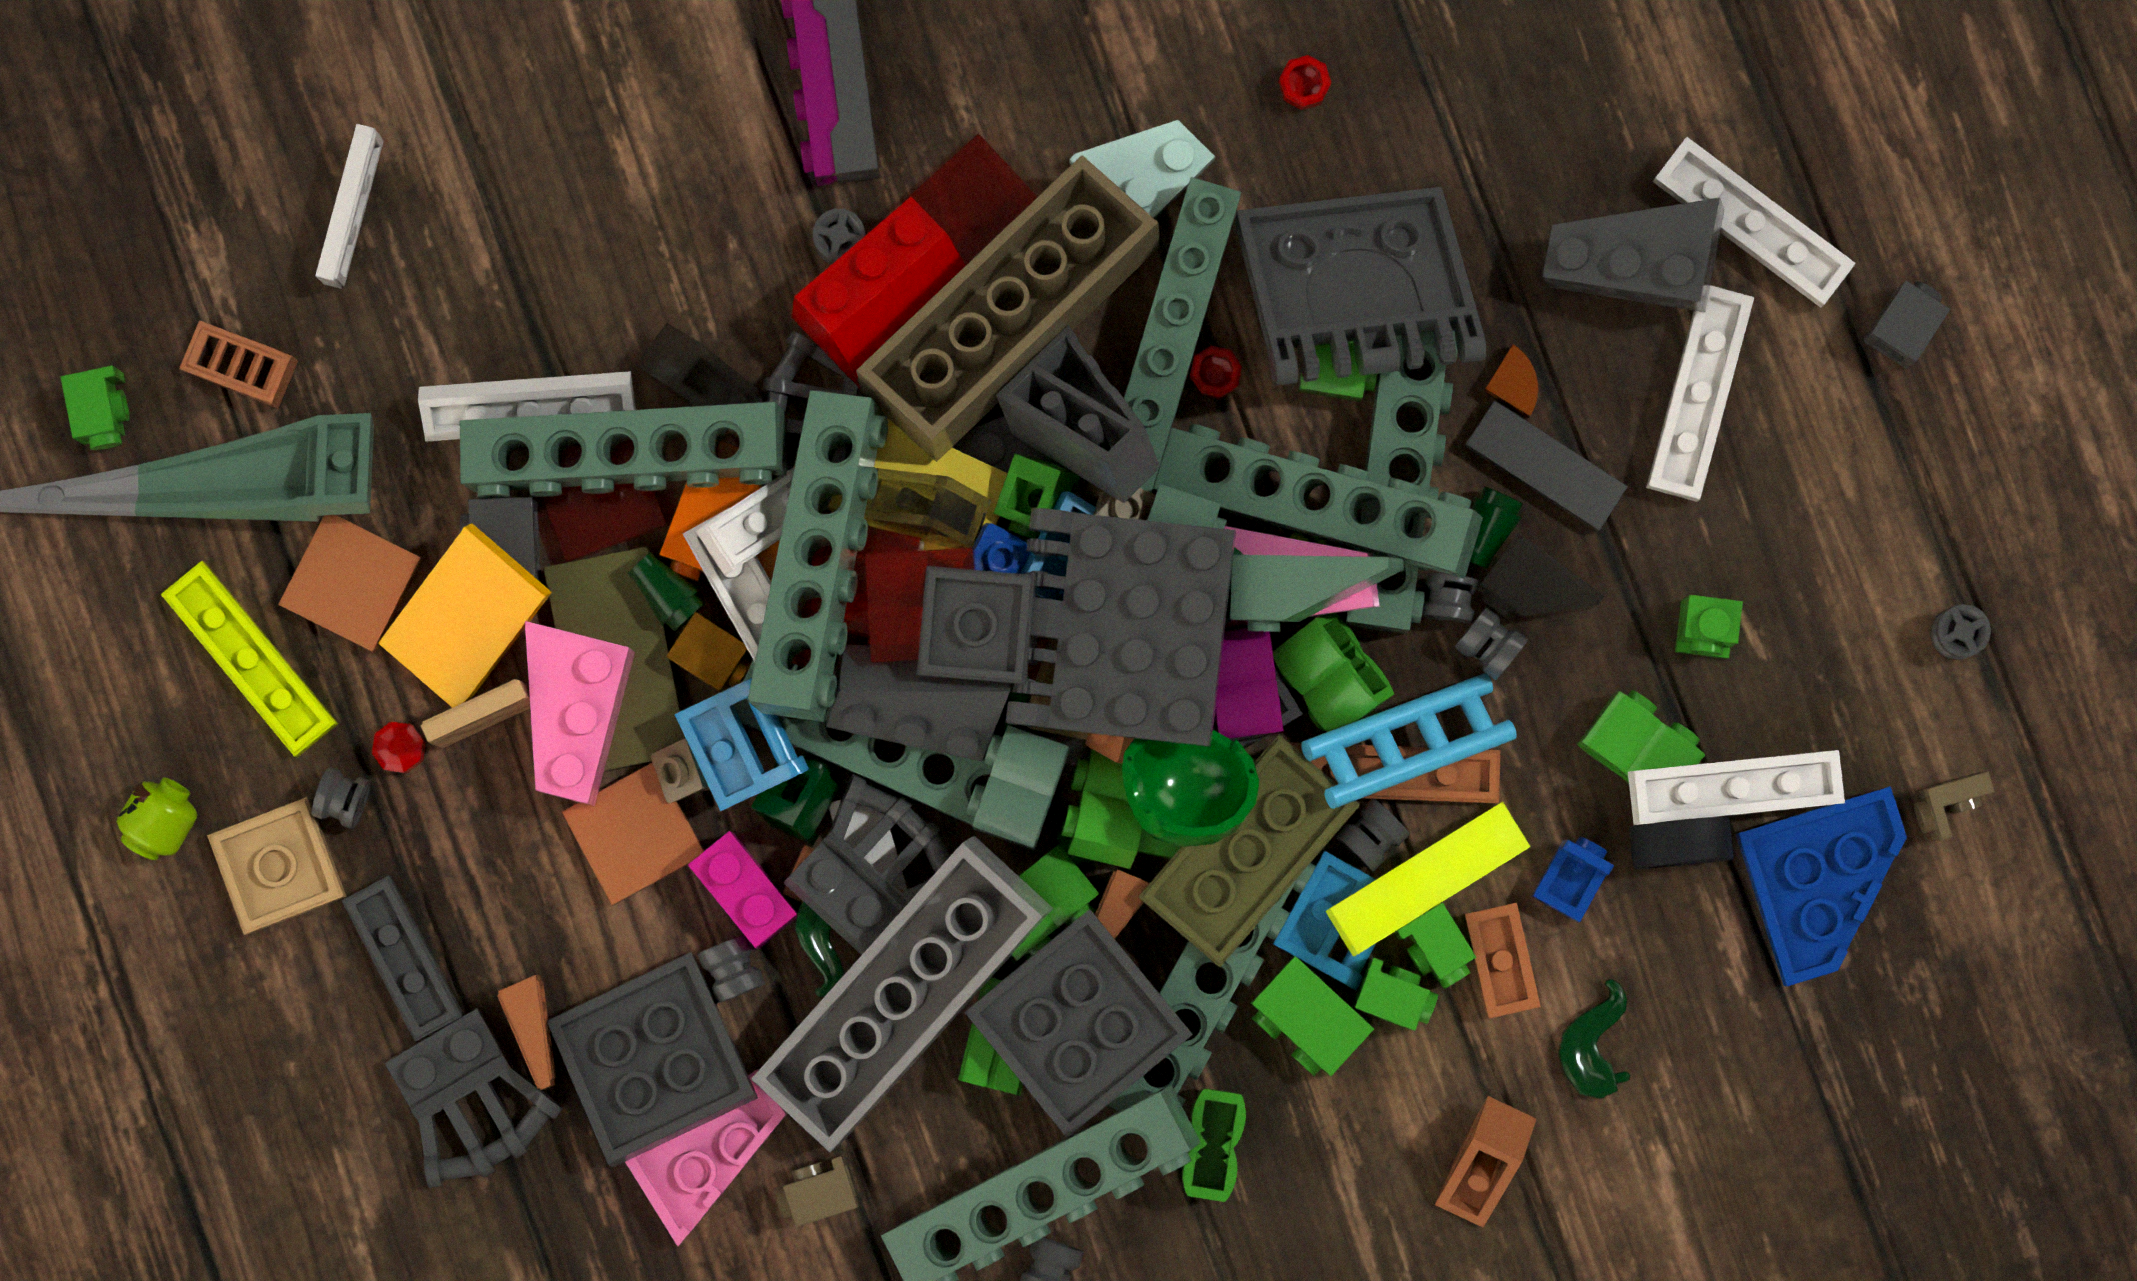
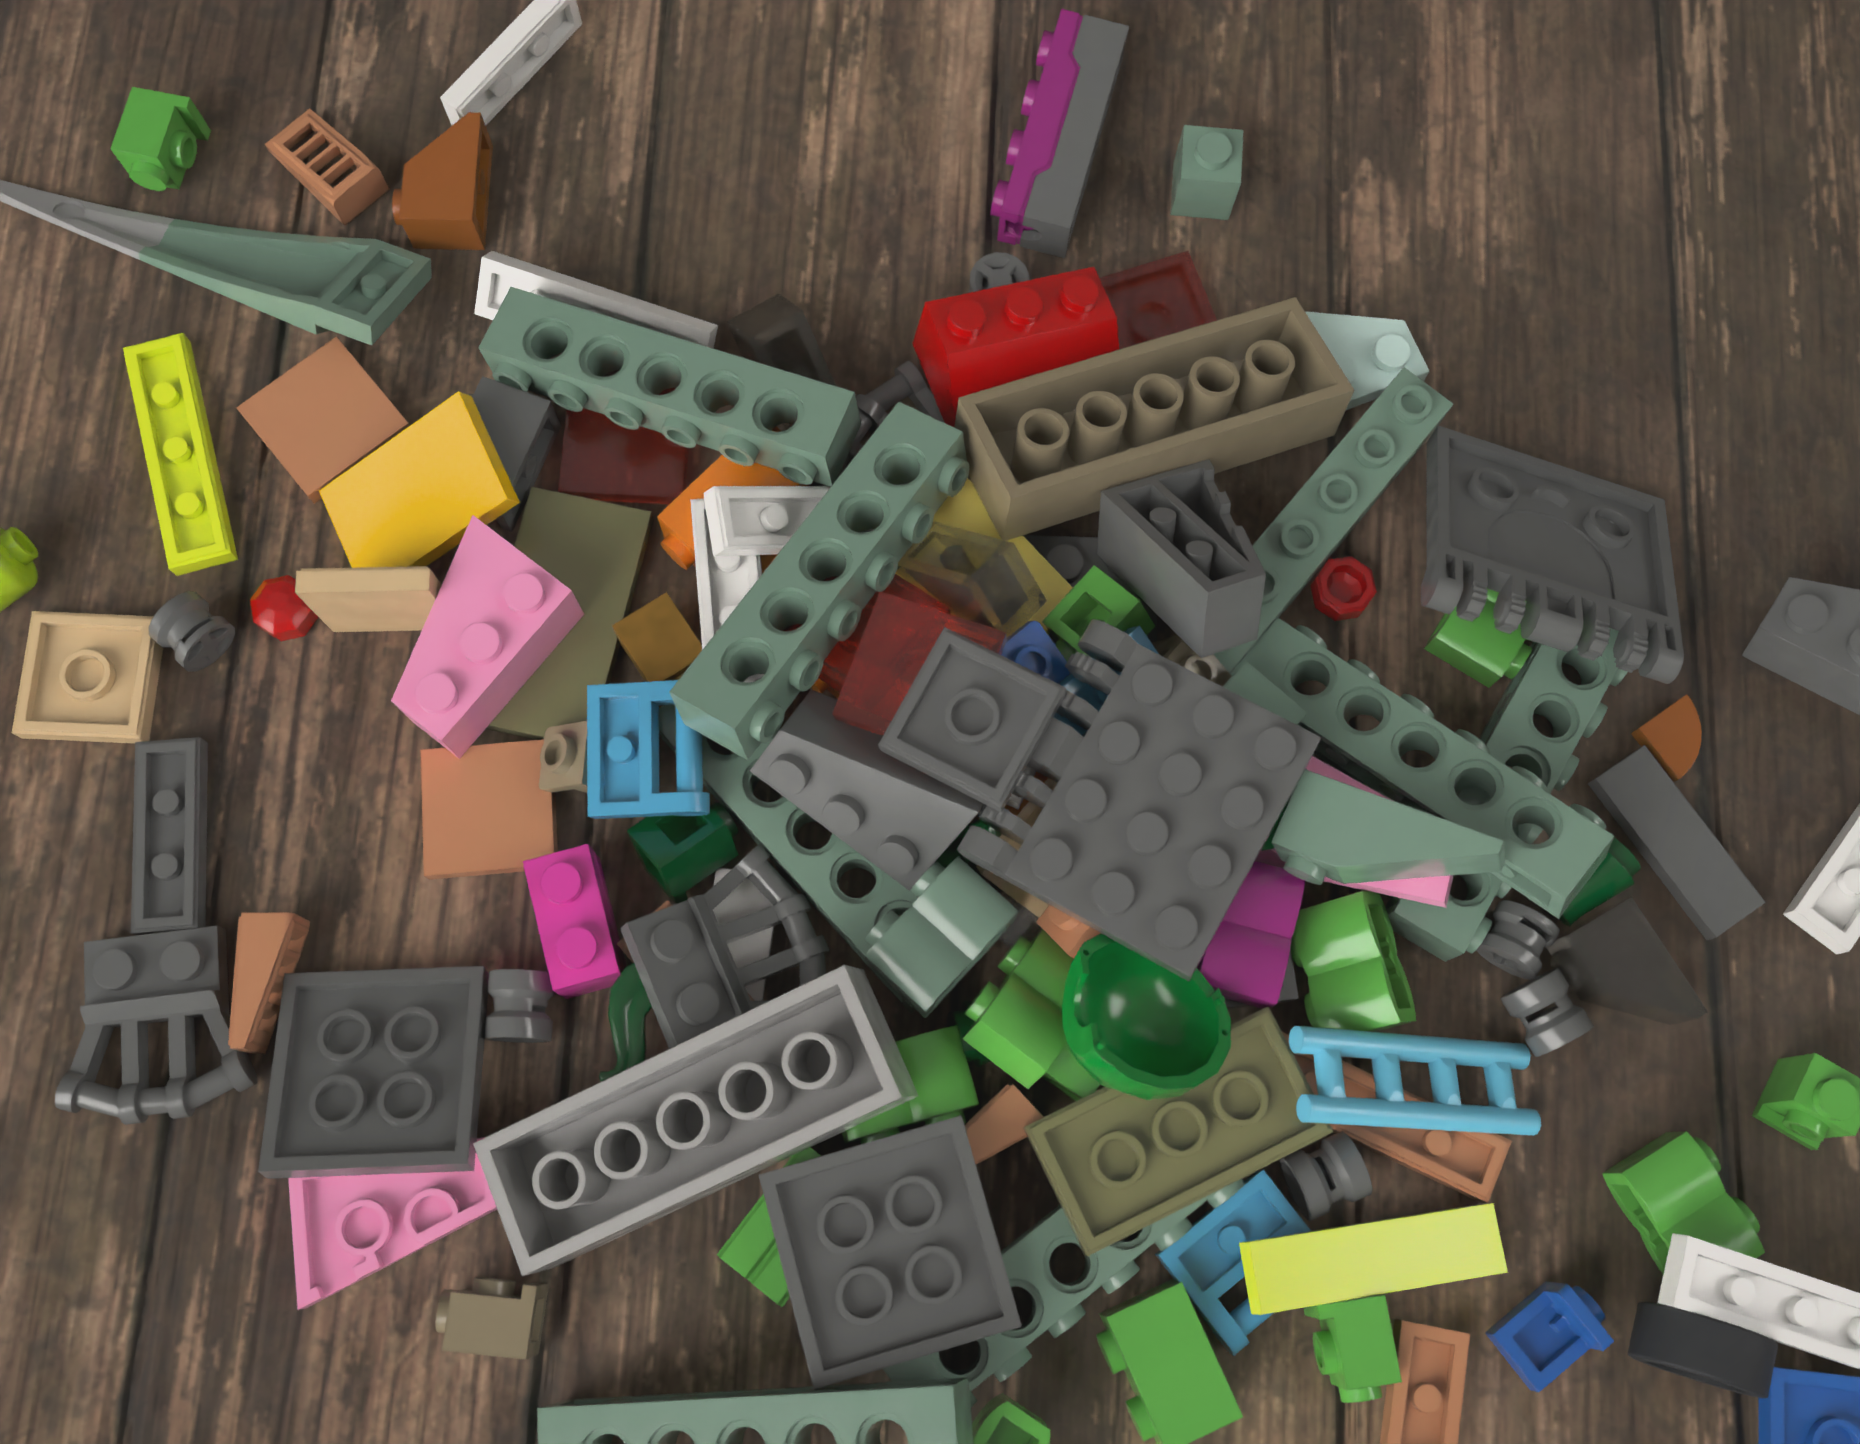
camera: 20 degrees right, 10 degrees down
dark green cone [628,552,706,632] -> none
red tile [1278,55,1332,110] -> none
bright green brick [1352,958,1438,1031] -> none
none -> dark orange slope [392,112,493,250]
none -> sand green brick [1170,125,1244,220]

